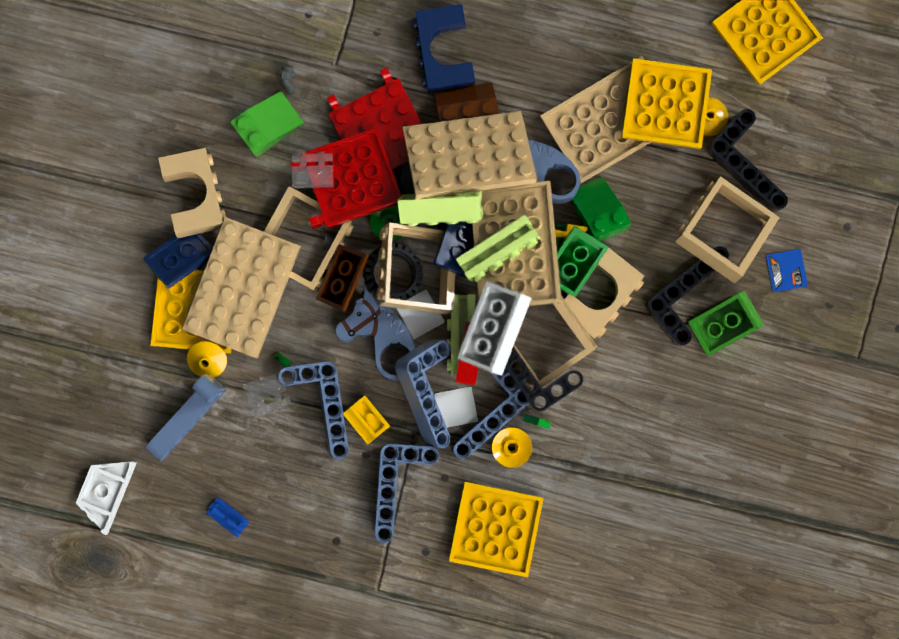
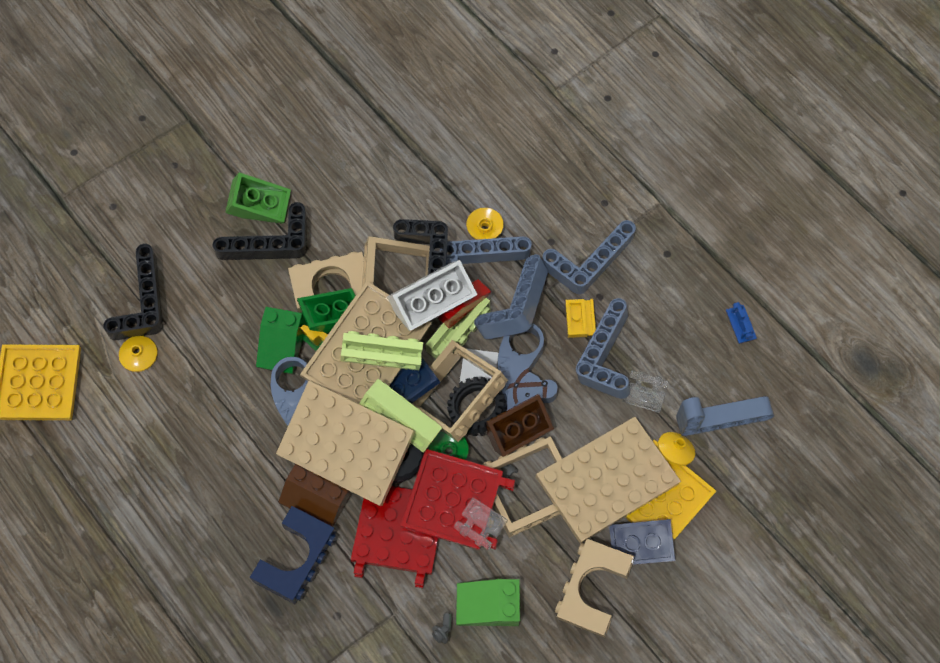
camera: 145 degrees left, 20 degrees down
white wing [76,461,137,535] -> none
green tile [273,351,293,368] -> none
white sticker [434,387,478,428] -> none
yellow plate [449,482,544,577] -> none
green tile [522,414,551,429] -> none
tan plate [540,56,651,184] -> none
yellow plate [621,58,712,149] -> none
tan window [675,176,780,283] -> none
blue sticker [766,249,808,292] -> none

